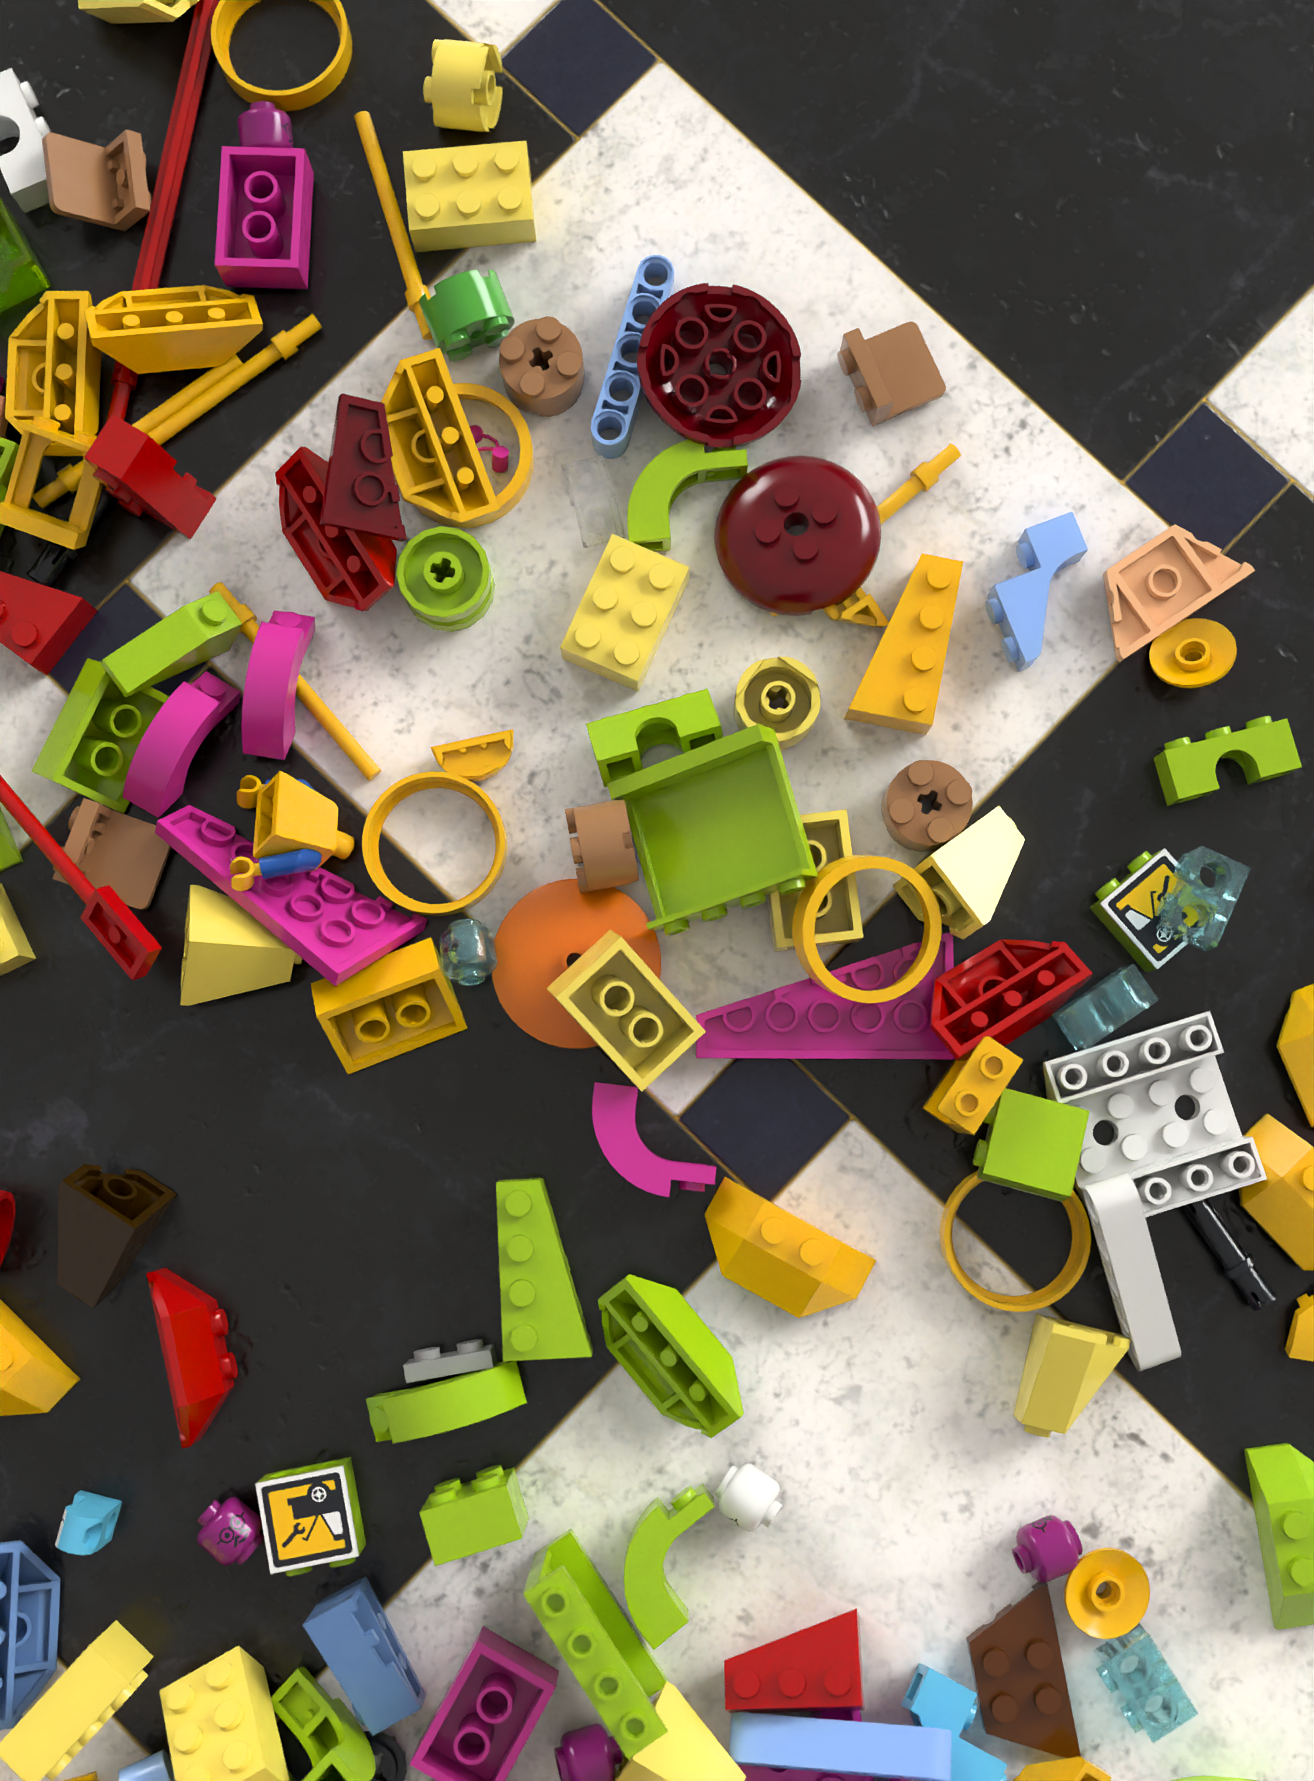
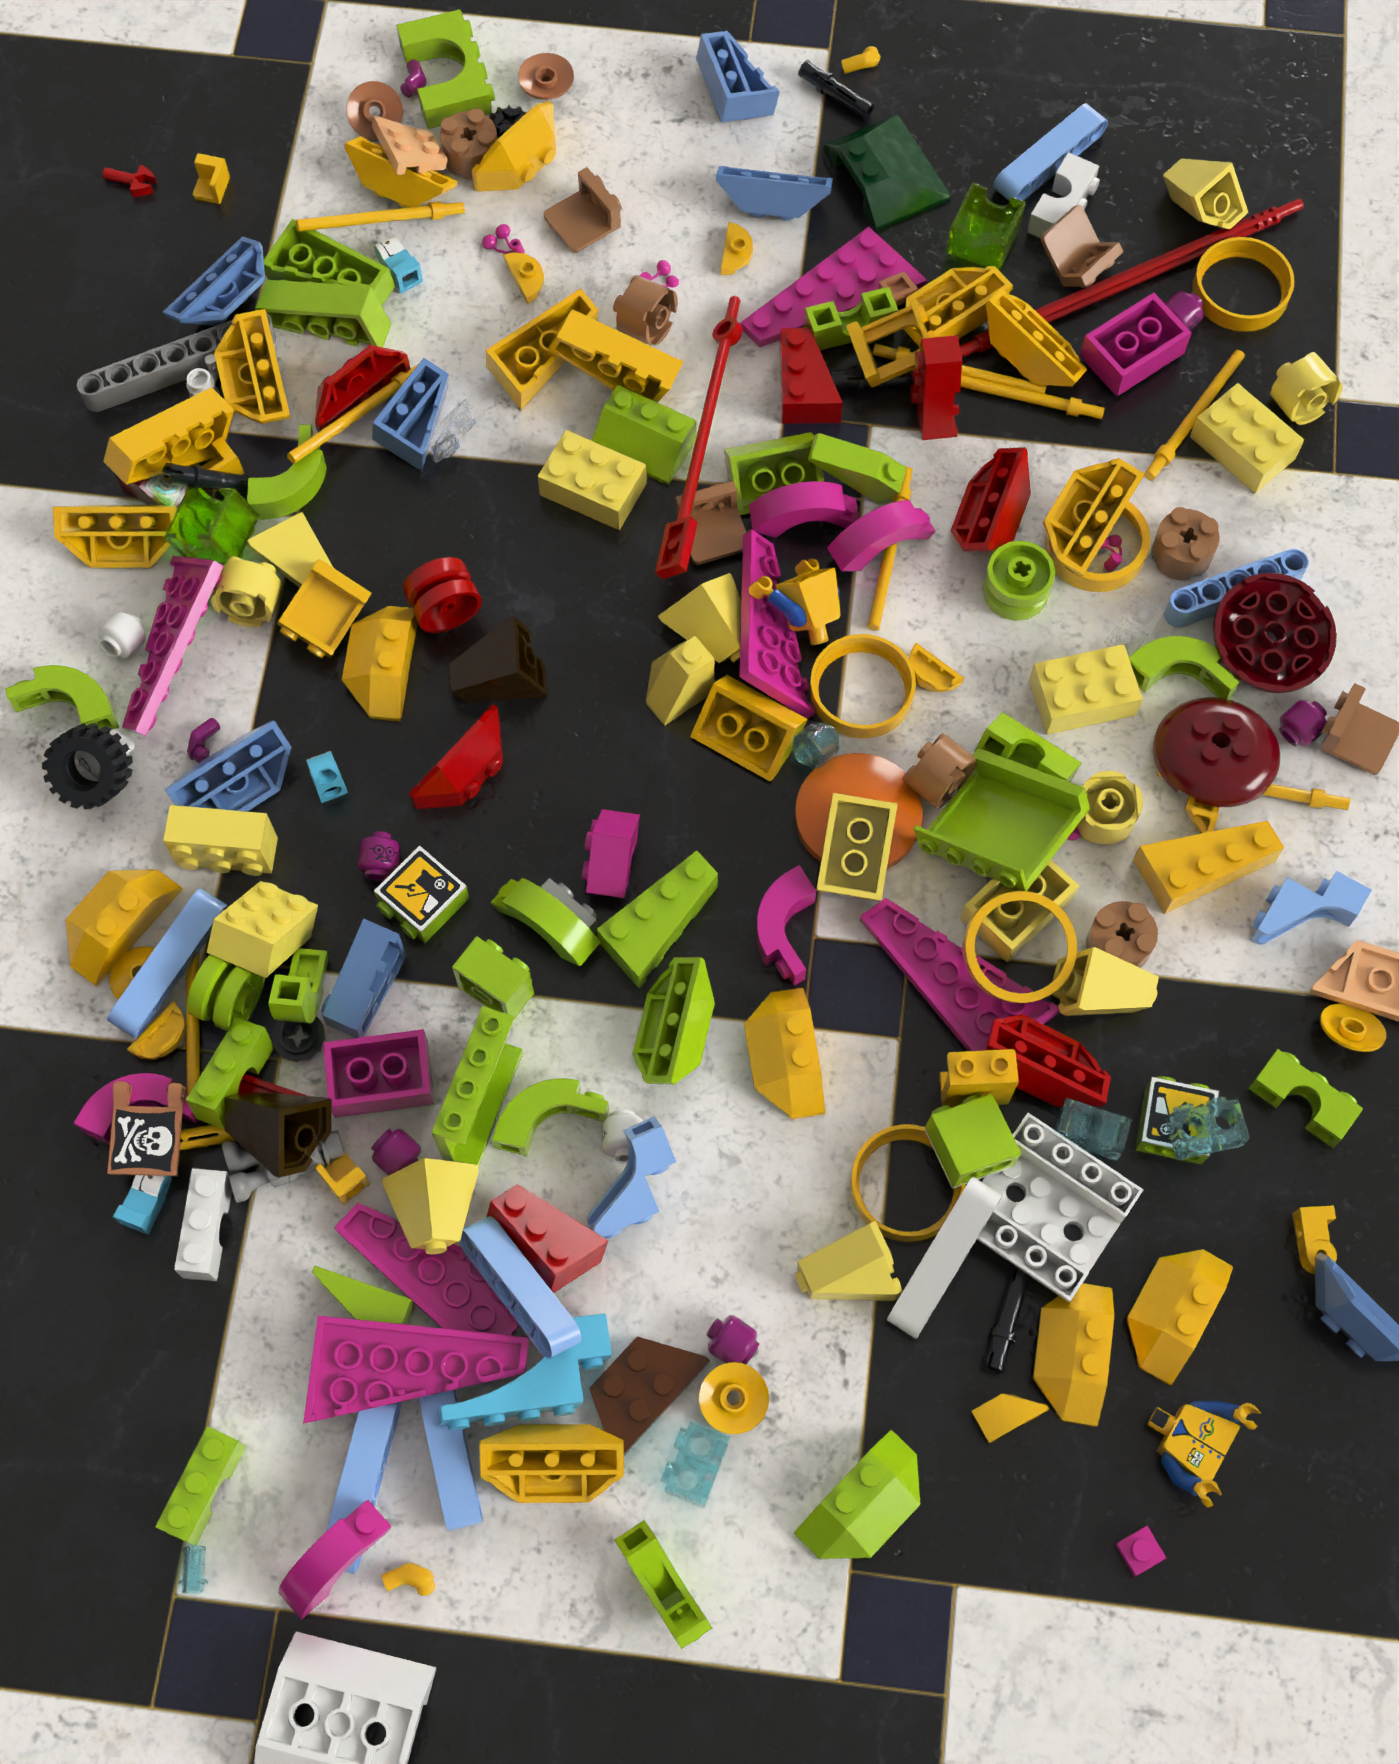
camera: 50 degrees right, 15 degrees down
dark red wing [319,393,407,542] -> none
bright green brick [419,269,515,362] -> none
none -> dark pink brick [582,809,640,898]
none -> light blue arch [587,1116,676,1239]
none -> light yellow slope [646,636,715,726]
none -> magenta head [1279,700,1327,747]

